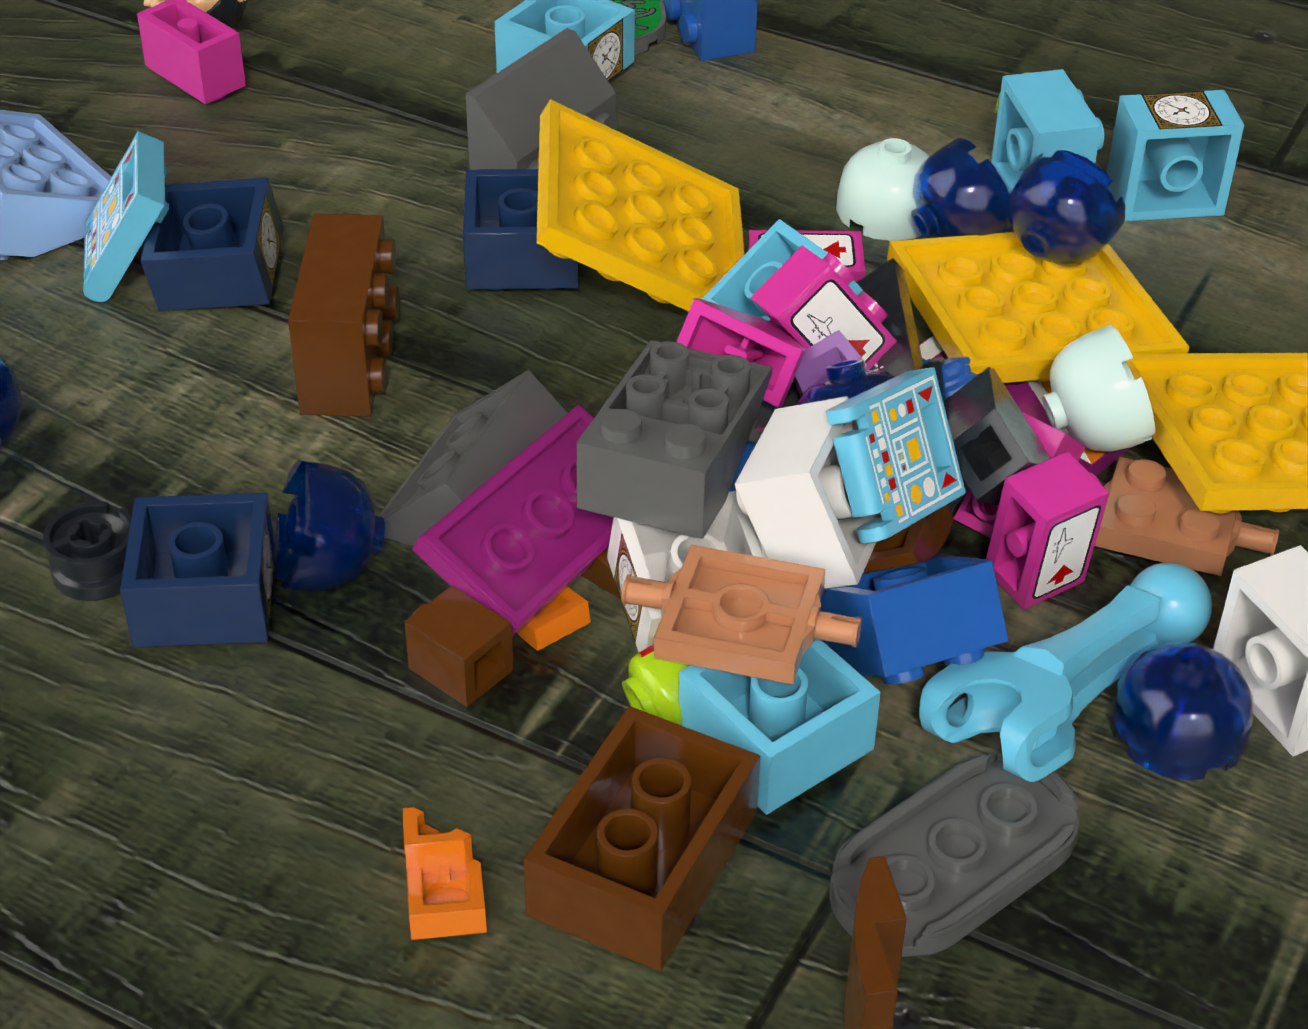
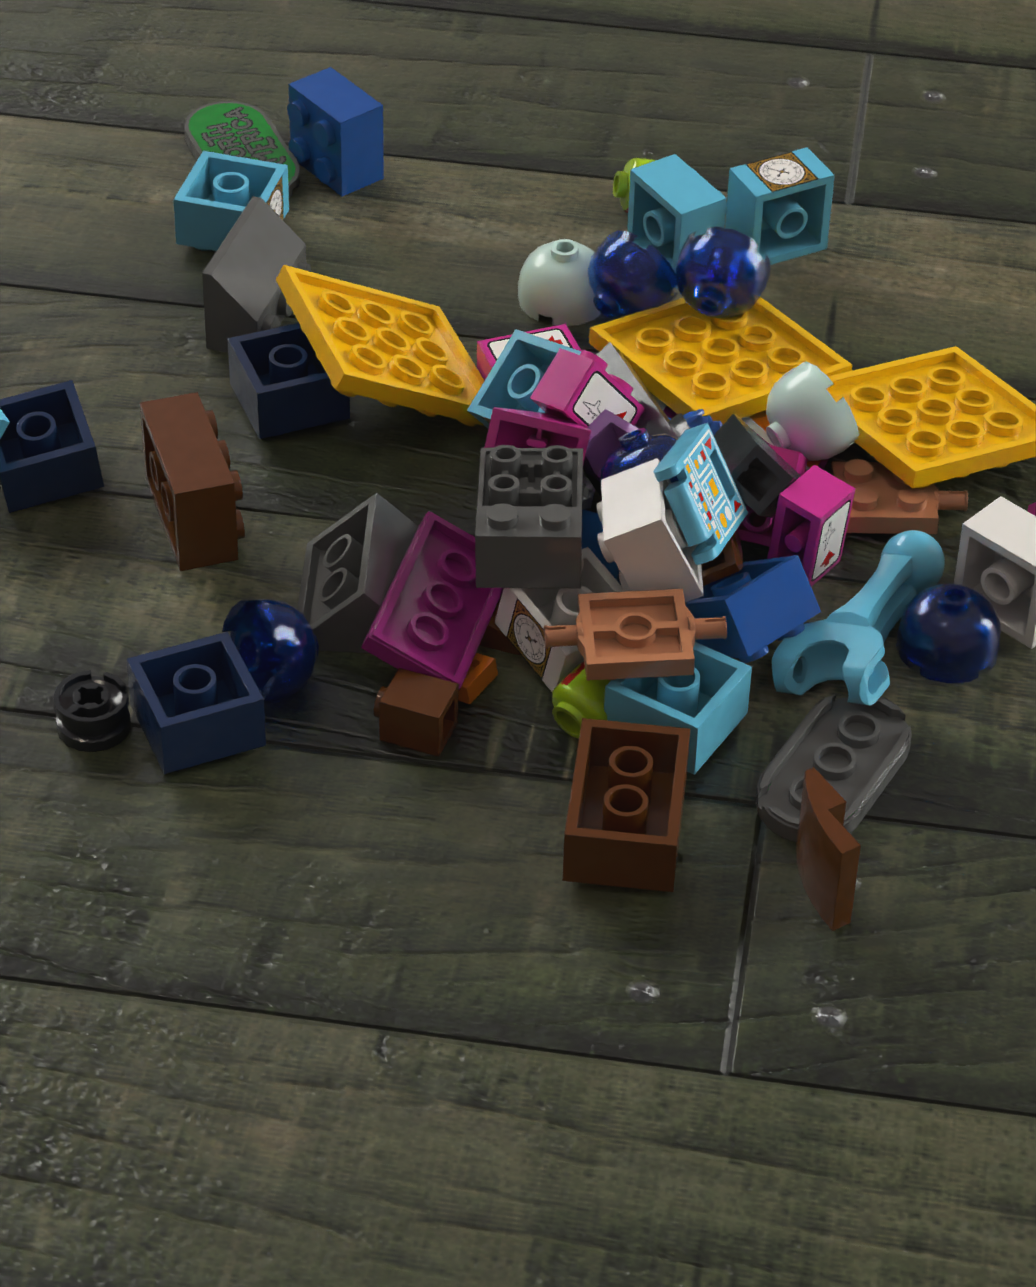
camera: 20 degrees left, 0 degrees up
orange slope [402,807,487,940] -> none

